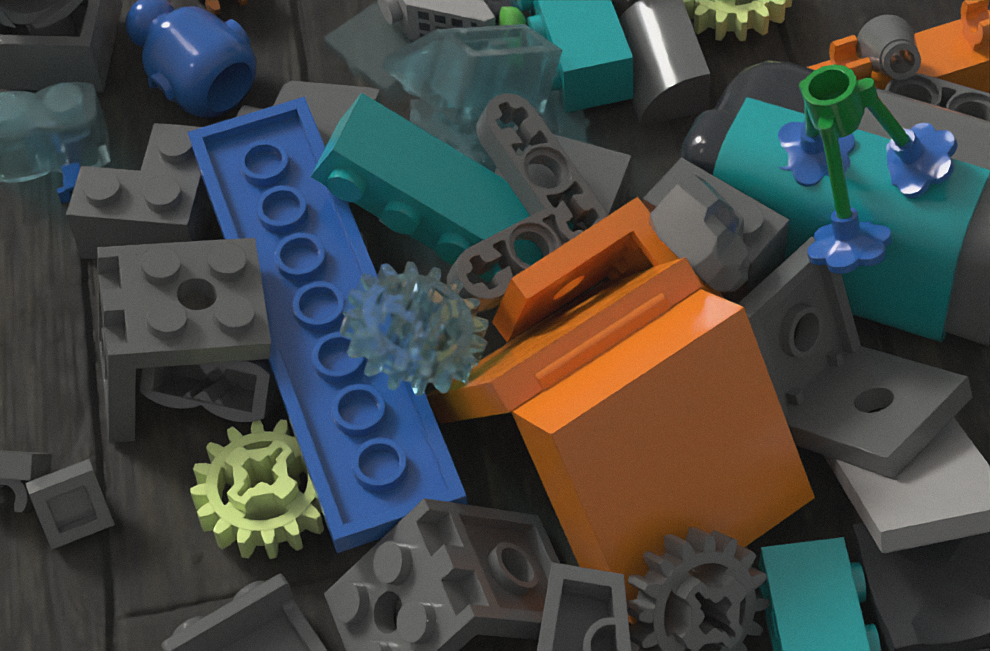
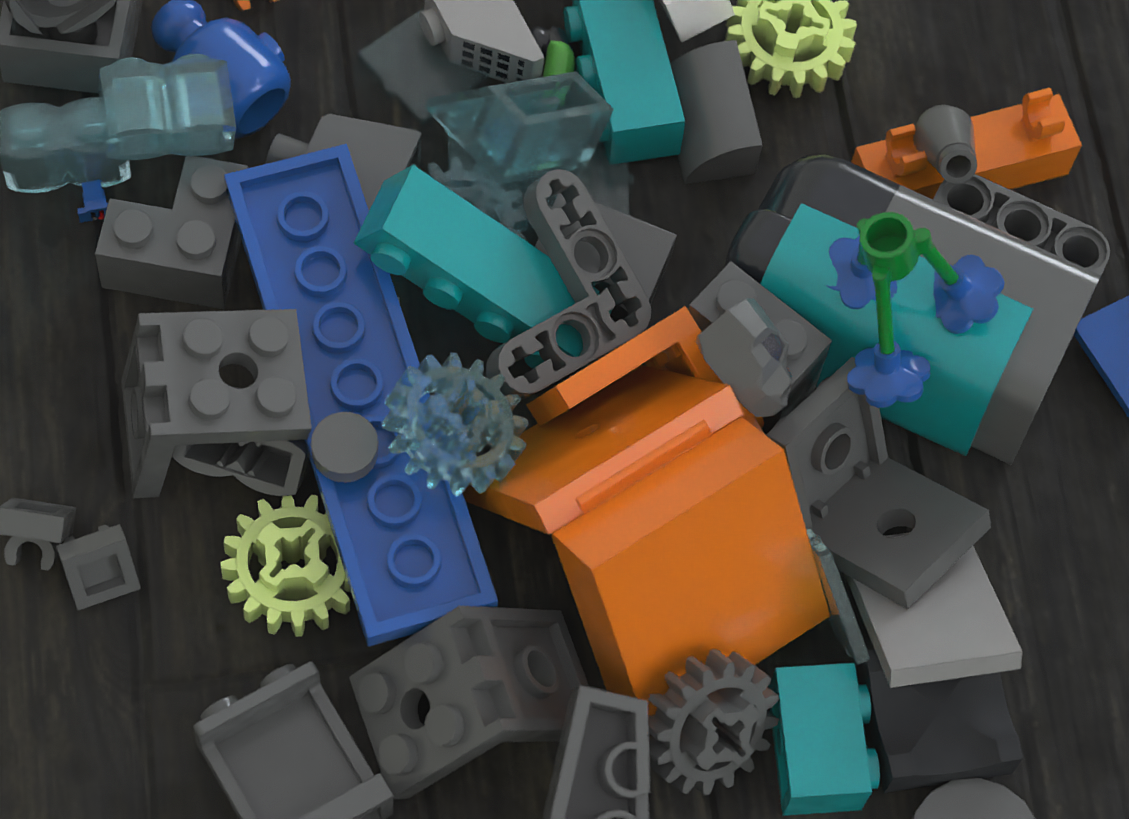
camera: 10 degrees left, 10 degrees up
none -> clear light blue brick [98,54,236,160]
none -> dark grey tile [311,412,378,482]
none -> clear light blue piece [806,529,870,664]

